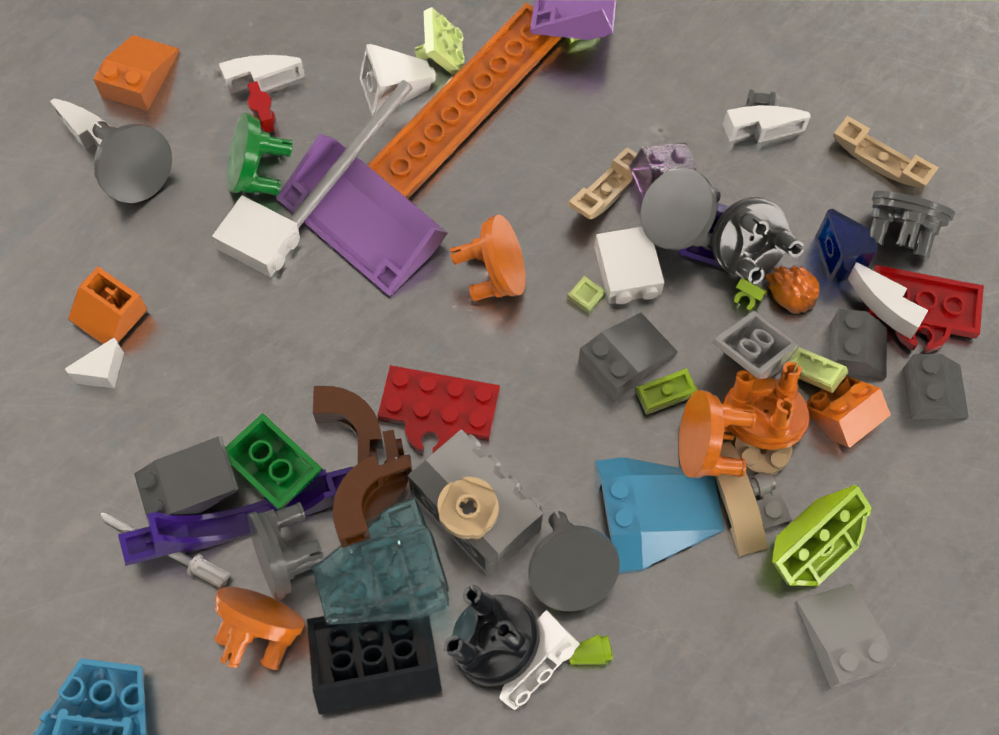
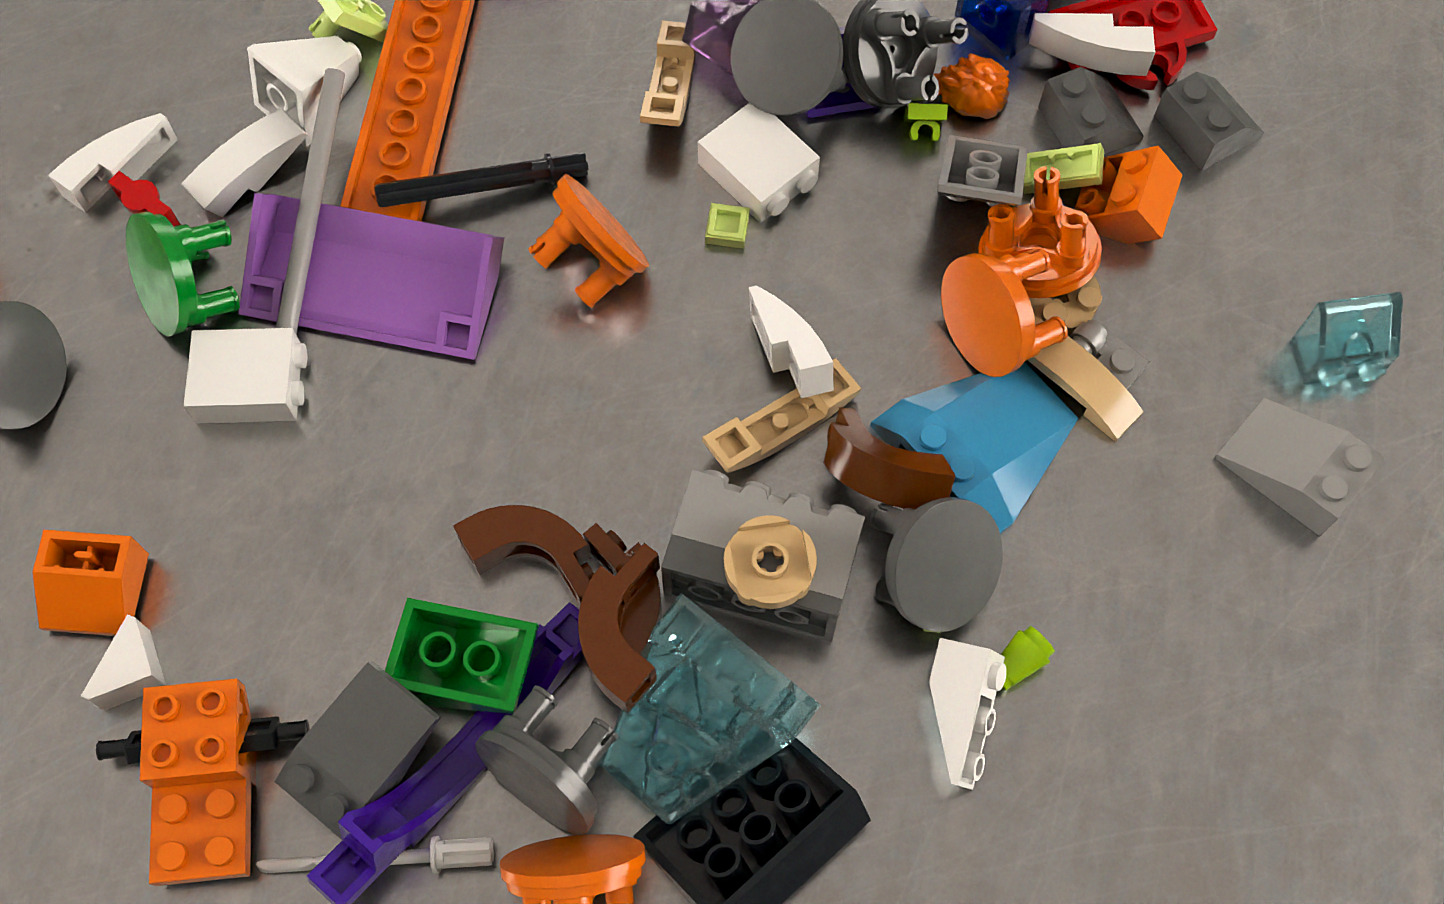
camera: 30 degrees left, 0 degrees up
red plate [377,365,500,455] -> none
black piece [444,585,540,686] -> none
dark grey slope [578,312,678,402] -> none
lime plate [635,368,698,415] -> none
lime wedge [772,485,872,586] -> none
none -> orange piece [96,678,310,886]
none -> white slope [181,108,308,217]
none -> black axle [374,152,589,207]
none -> tan slope [702,358,862,473]
none -> white slope [749,285,834,398]
none -> reddish brown arch [823,407,956,509]
none -> clear light blue slope [1290,292,1403,386]

